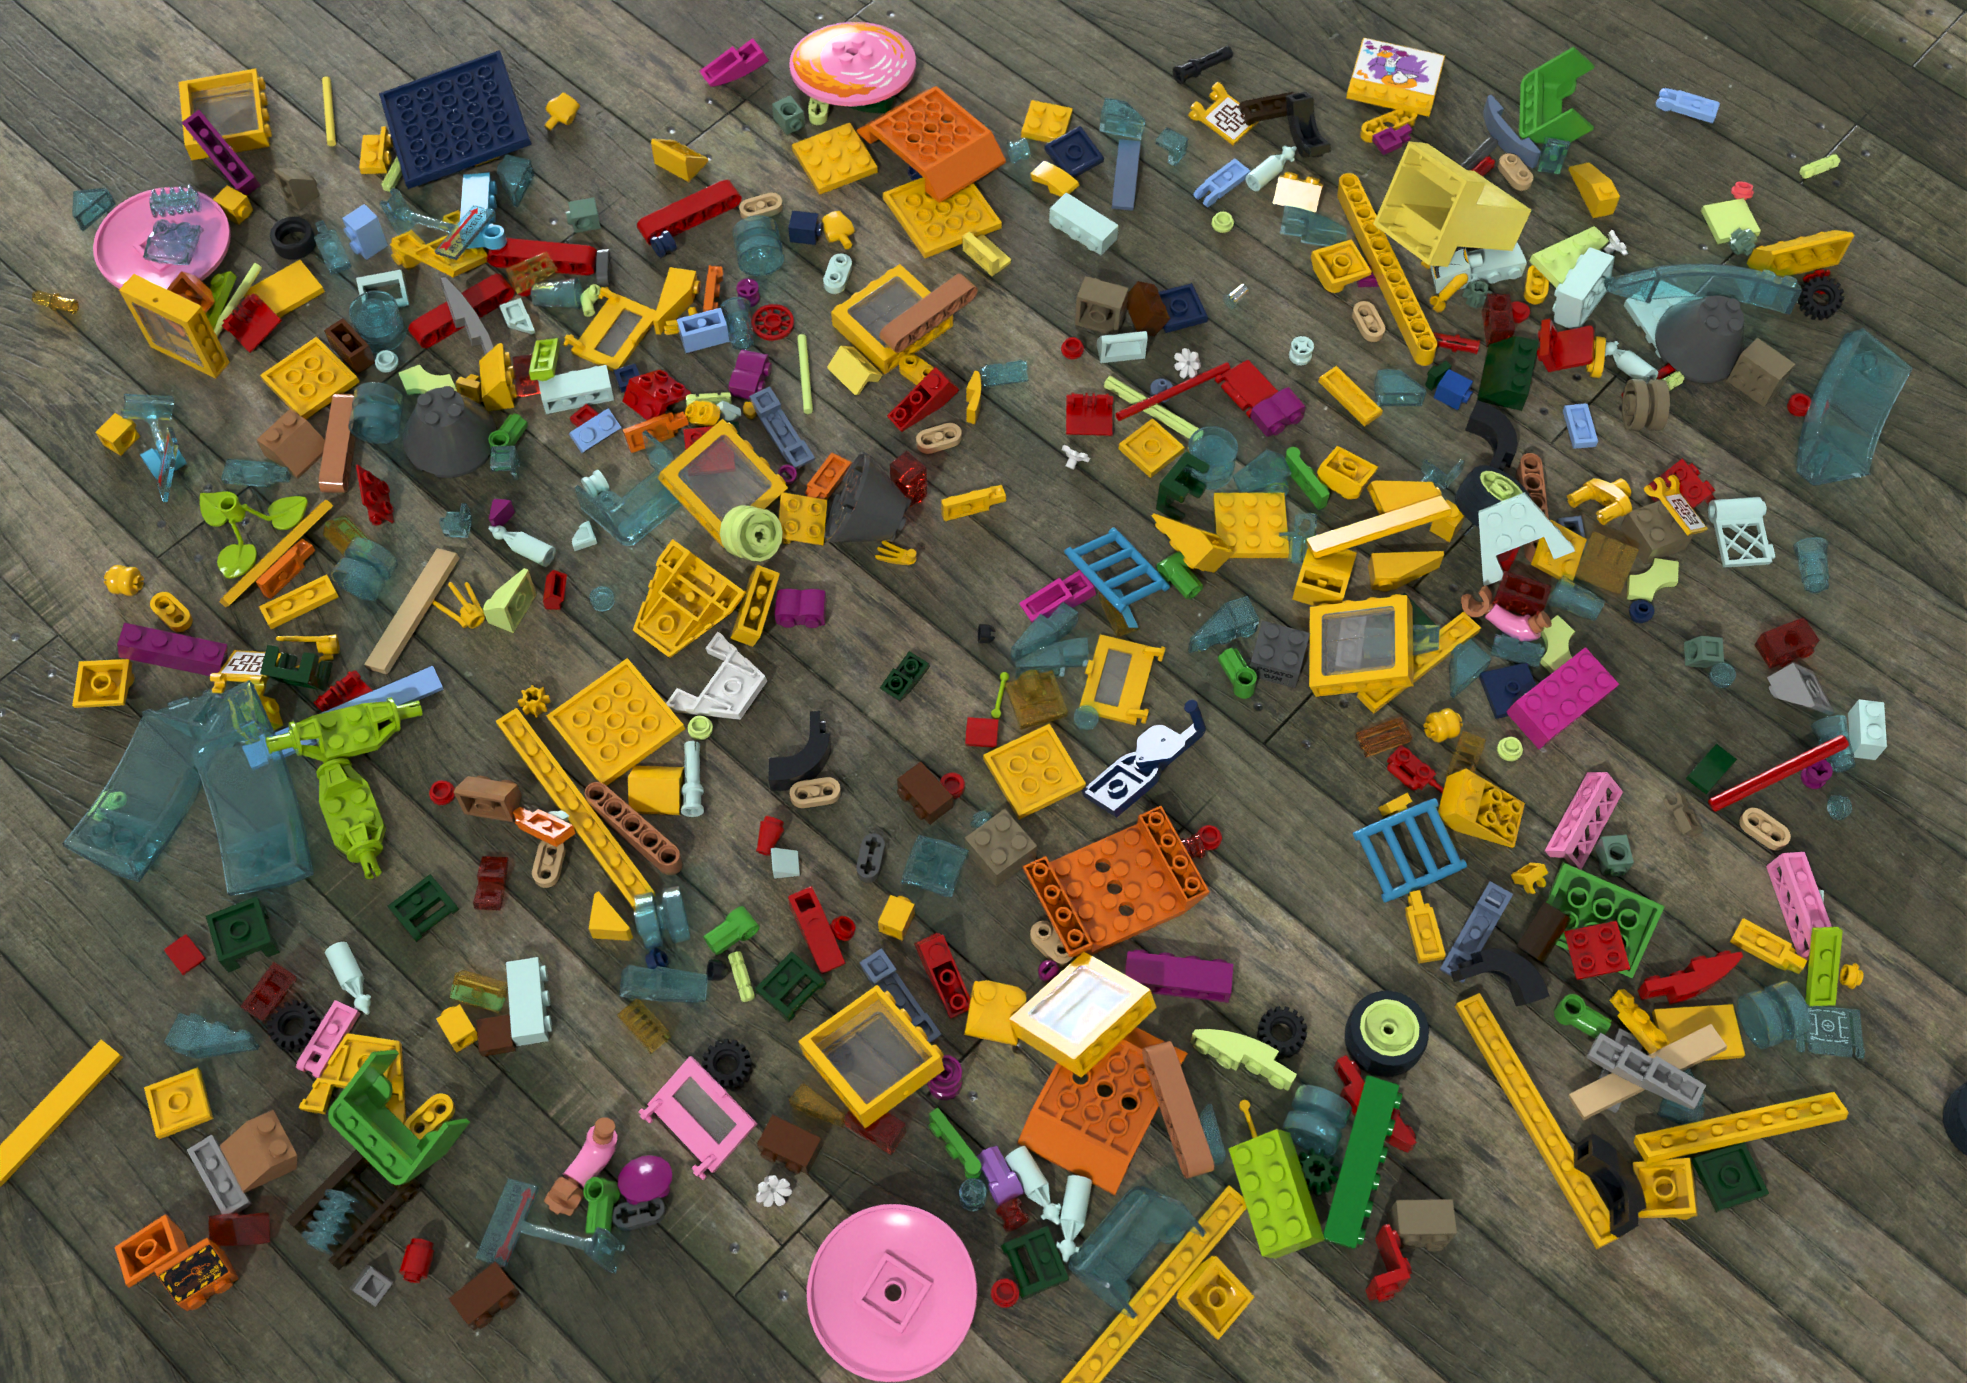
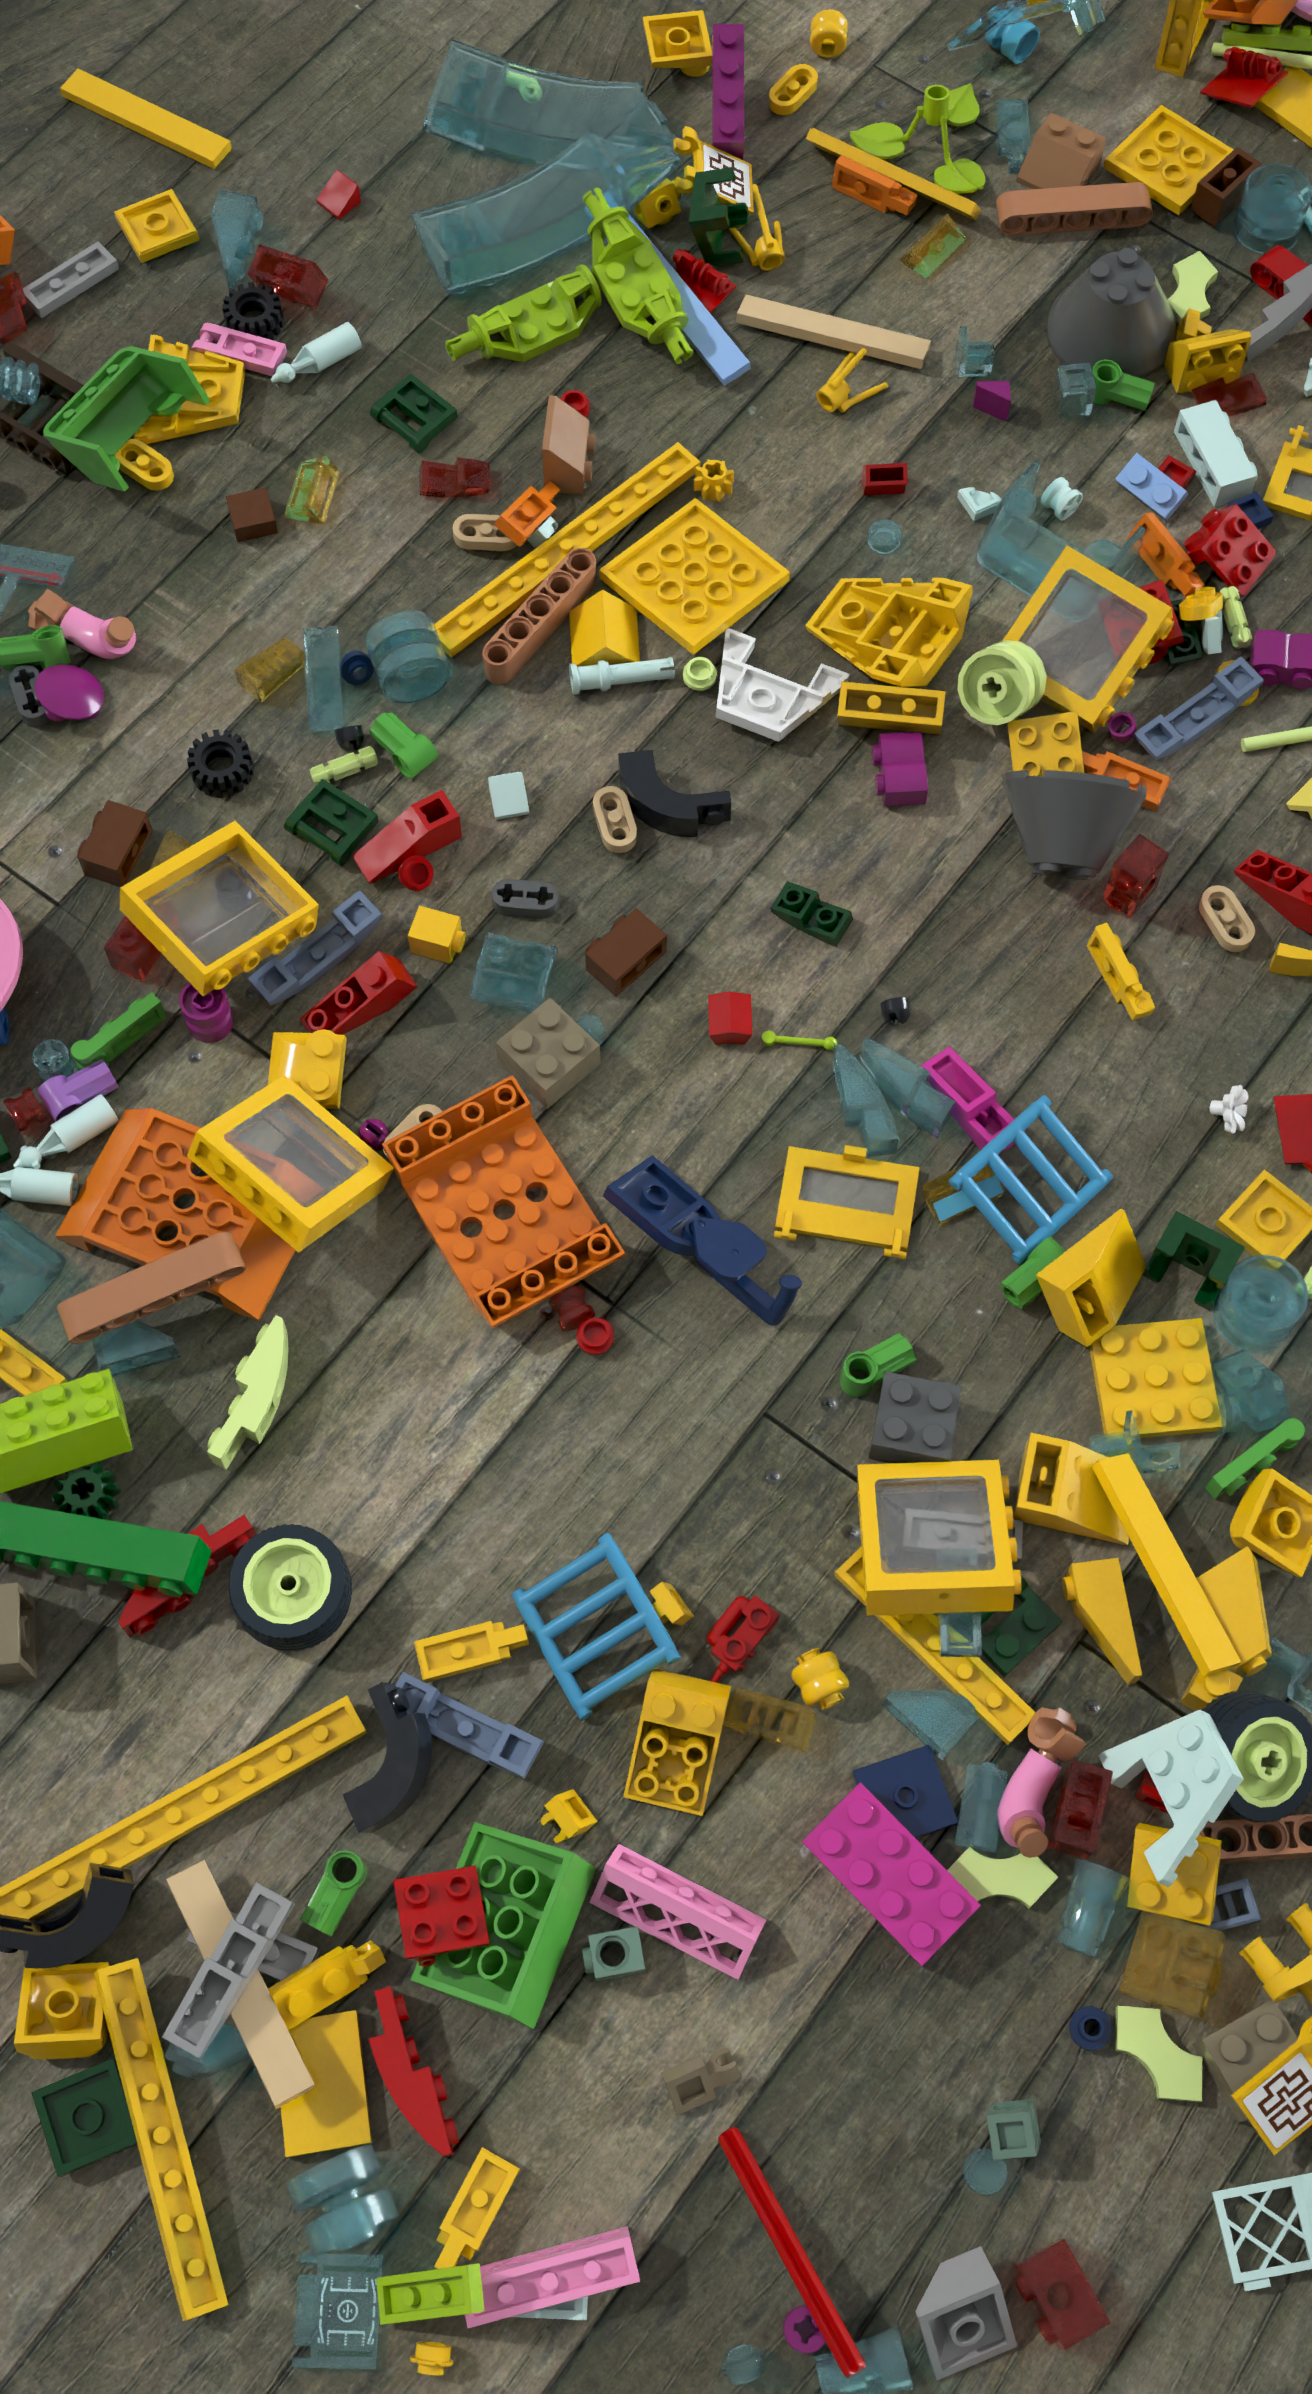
camera: 85 degrees right, 5 degrees up
dark green panel [206,896,280,973] -> none
medium nougat slope [220,1110,297,1193] -> none
yellow plate [259,575,339,629] -> none
clear light blue wheel [331,537,398,601] -> none
clear light blue wheel [348,383,404,444] -> none
red hinge [356,464,394,526] -> none
light aqua plate [375,350,399,372] -> none
yellow brick [436,1004,478,1053] -> none
yellowish green slope [483,568,537,633] -> none
light aqua wheel [489,525,556,567] -> none
light aqua brick [506,957,552,1046] -> none
lime plate [529,338,560,381] -> none
yellow slope [589,891,634,941] -> none
bright pink piece [639,1056,757,1180] -> none
red cone [756,816,785,856] -> none
white plant [756,1175,792,1207] -> none
yellow piece [875,541,917,565] -> none
red tile [940,773,965,799] -> none
yellow plate [983,723,1086,820] -> none
clear yellow plate [1005,669,1068,730] -> none
clear light blue plate [1074,705,1099,730] -> none
magenta brick [1125,949,1233,1003] -> none
clear light blue slope [1188,596,1259,653] -> none
yellow hinge [1239,1100,1258,1138] -> none
black tyre [1257,1006,1307,1059] -> none
clear light blue wheel [1281,1085,1352,1155] -> none
clear orange tile [1355,717,1412,757] -> none
yellowish green plate [1497,737,1523,761] -> none
dark brown brick [1516,901,1572,964] -> none
dark green slope [1686,744,1737,794] -> none
tan plate [1739,808,1791,850] -> none
clear light blue plant [1793,537,1830,593] -> none

